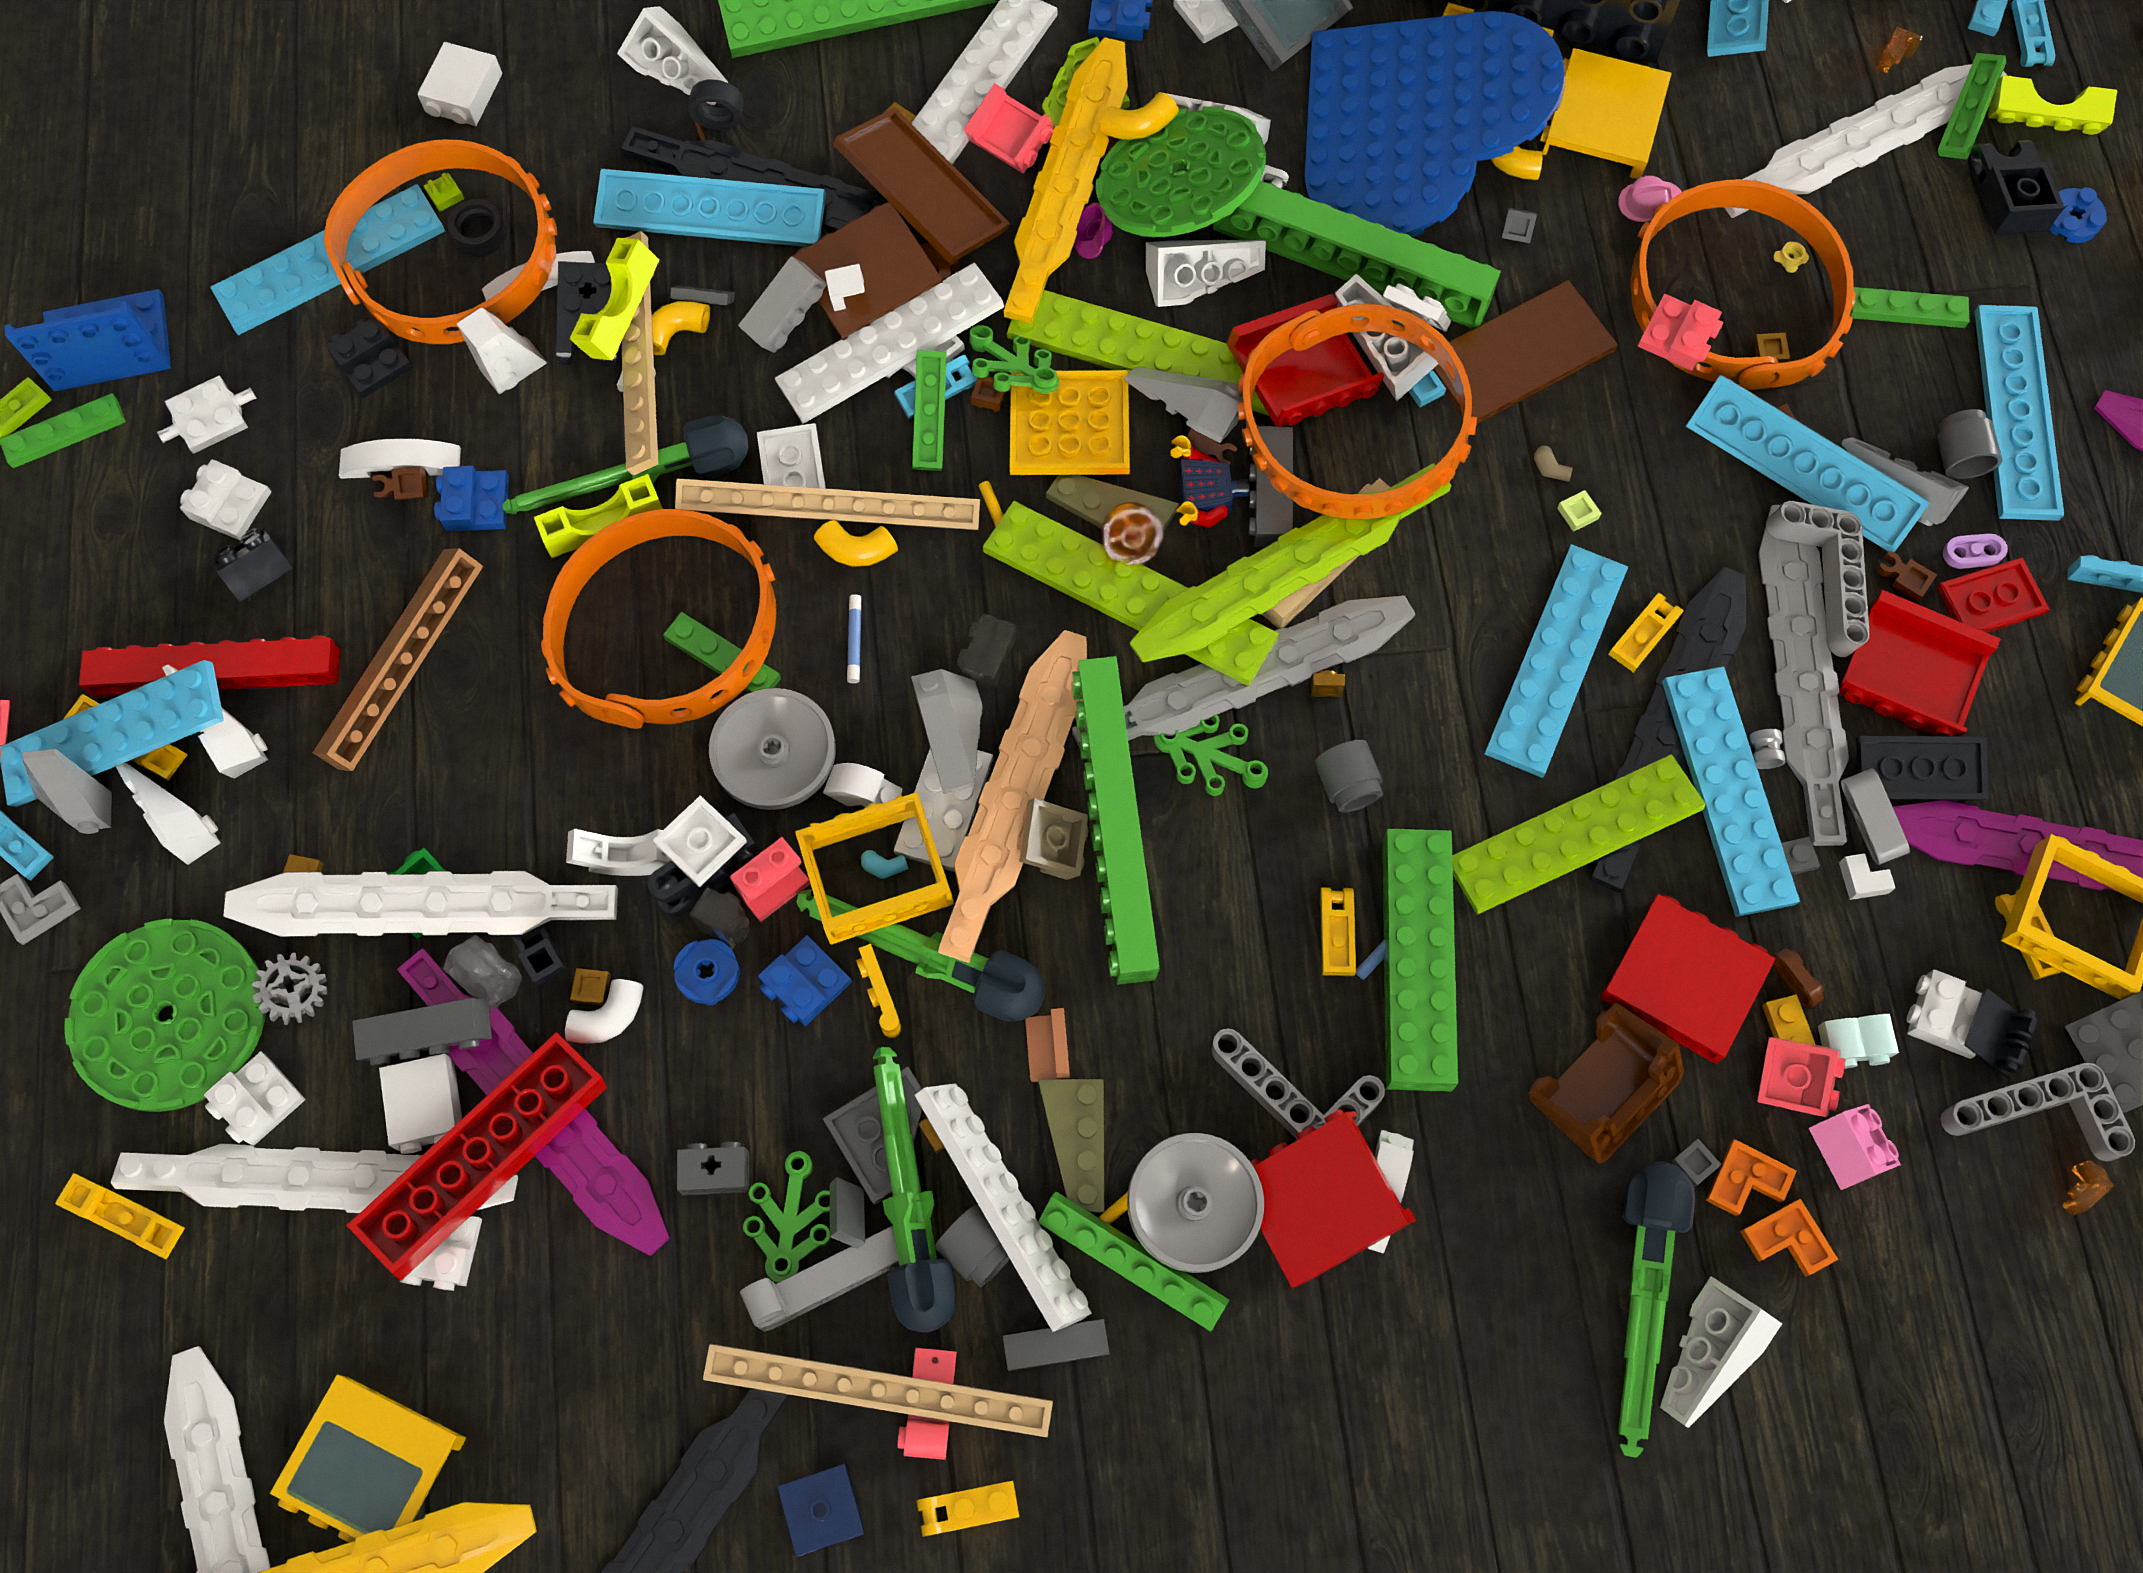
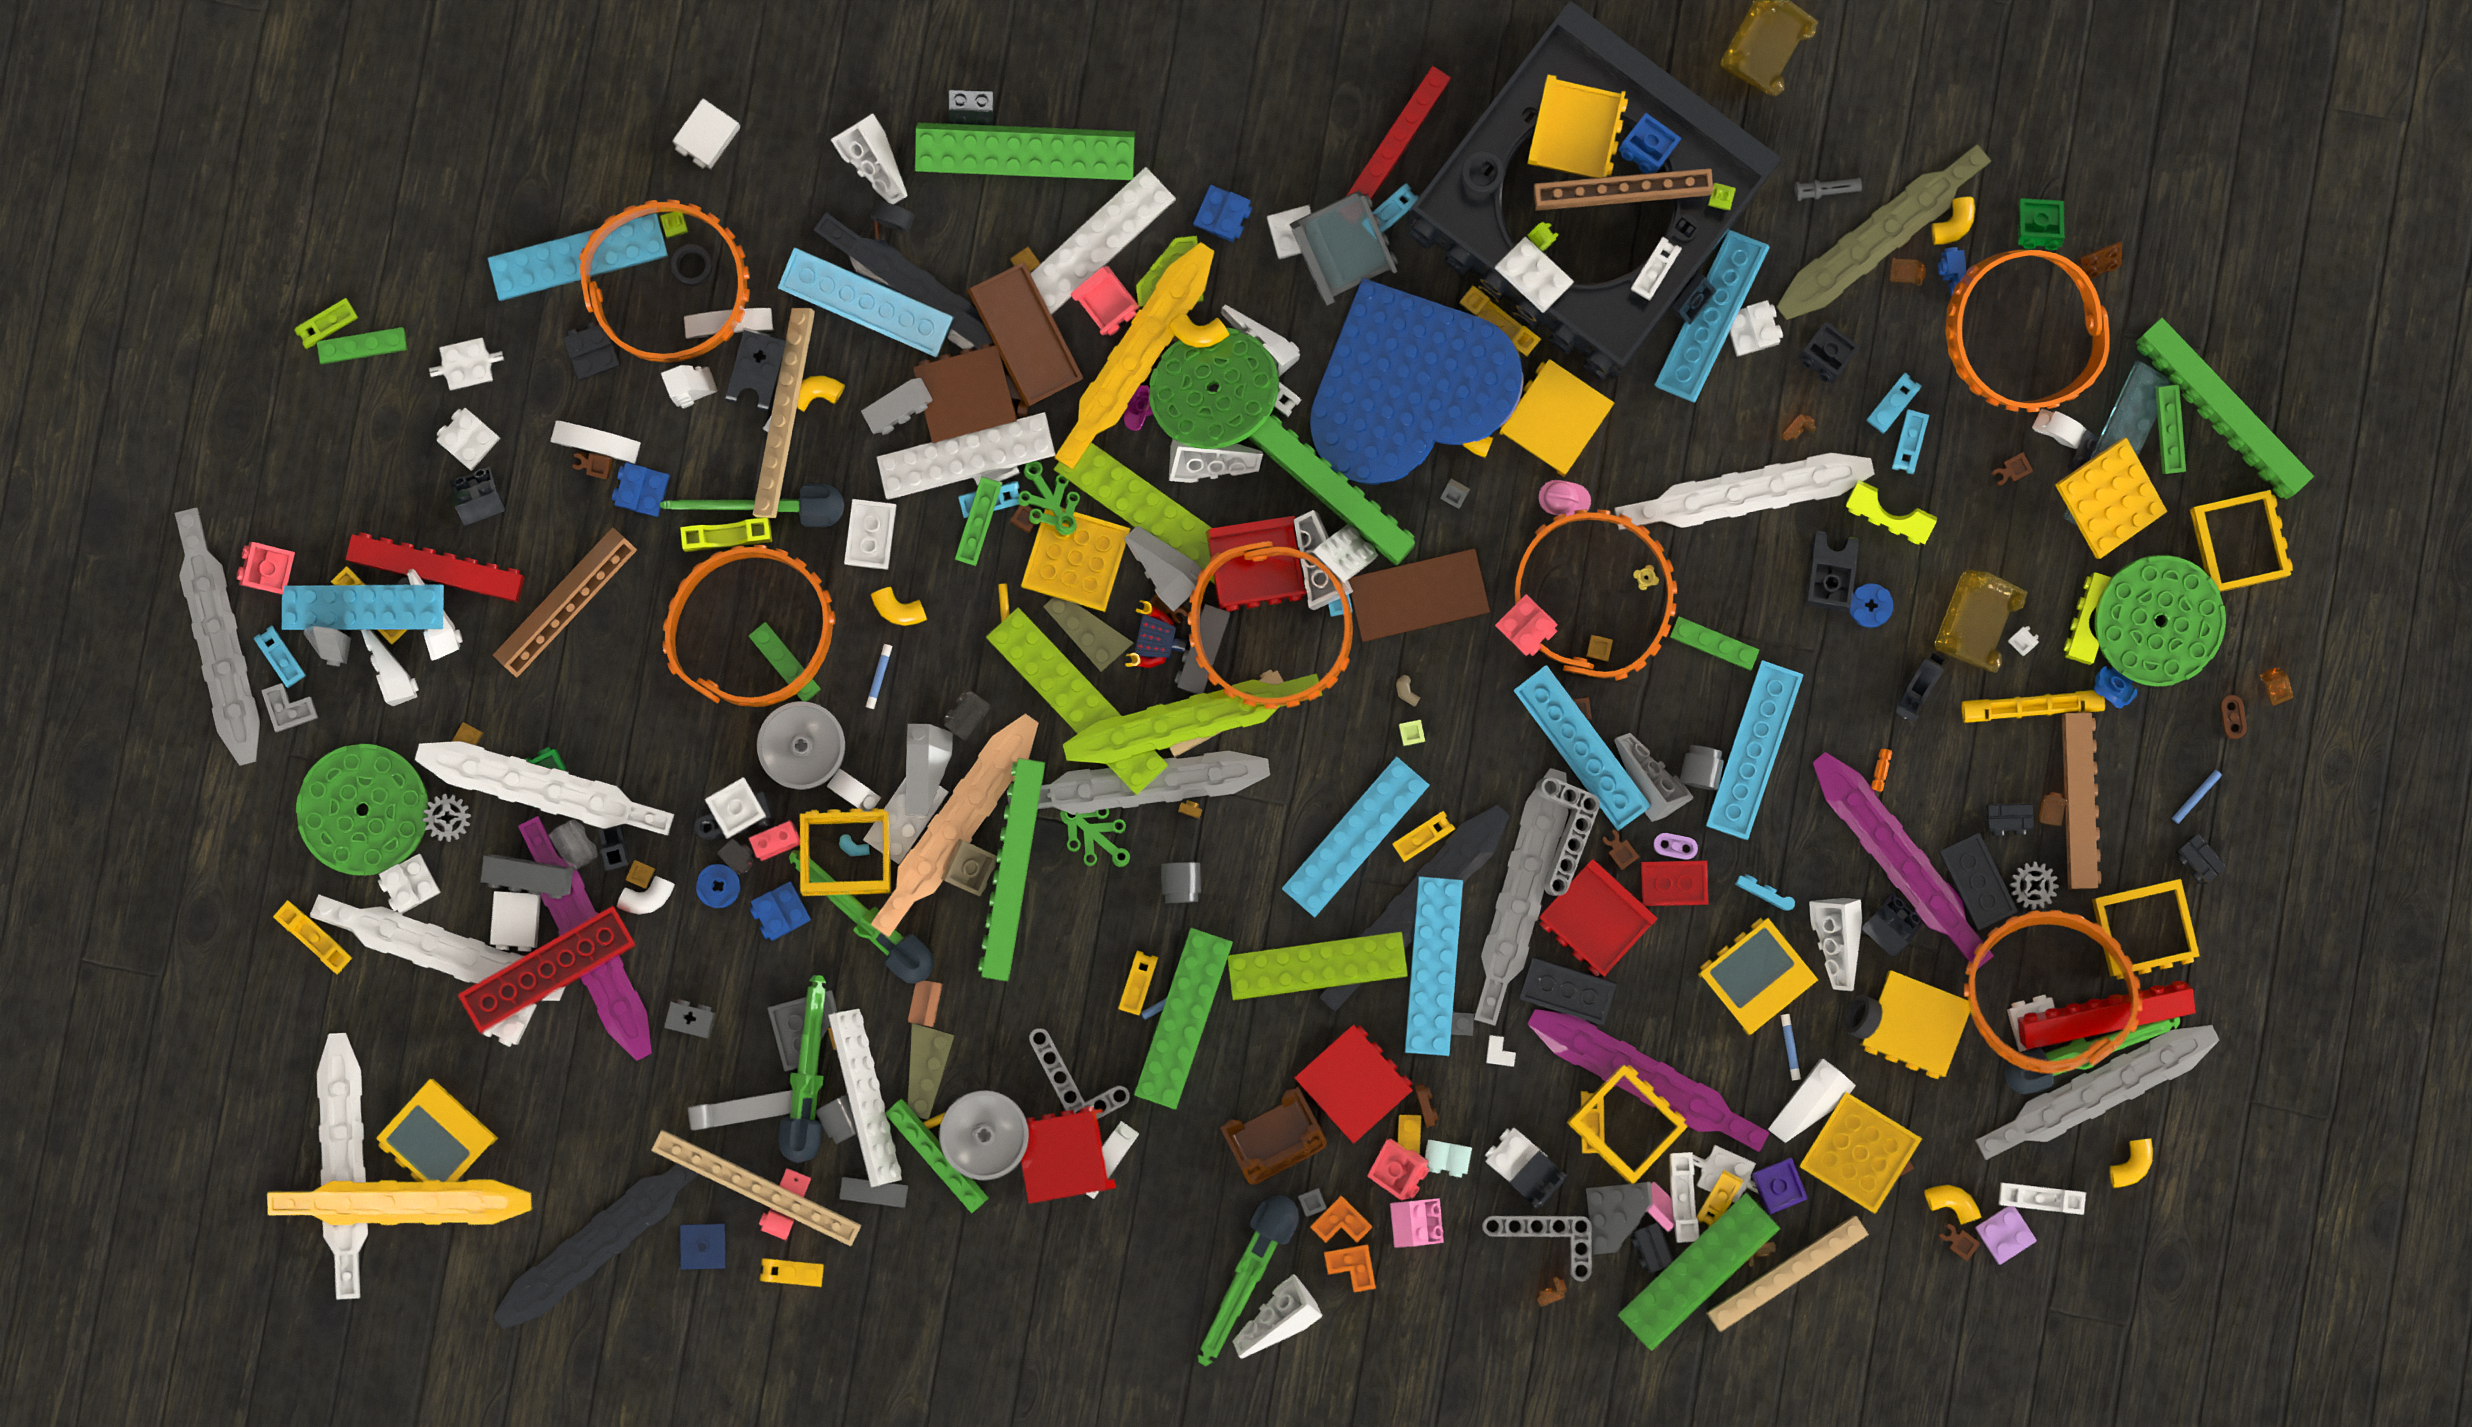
camera: 15 degrees right, 15 degrees up
blue bracket [4,289,171,392] -> none
white arch [566,829,671,876] -> none
neon yellow arch [569,238,659,361] -> none
dark grey tile [670,285,735,305] -> none
tan plate [675,479,980,530] -> none
bright green plant [743,1151,831,1283] -> none
white panel [825,264,865,311] -> none
dark grey tile [830,1177,865,1248] -> none
yellow plate [856,944,901,1038] -> none
clear orange cylinder [1101,502,1163,565] -> none
light grey wheel [1749,729,1785,769] -> none
light grey beam [1841,768,1910,865] -> none
bright green plate [1938,53,2006,159] -> none

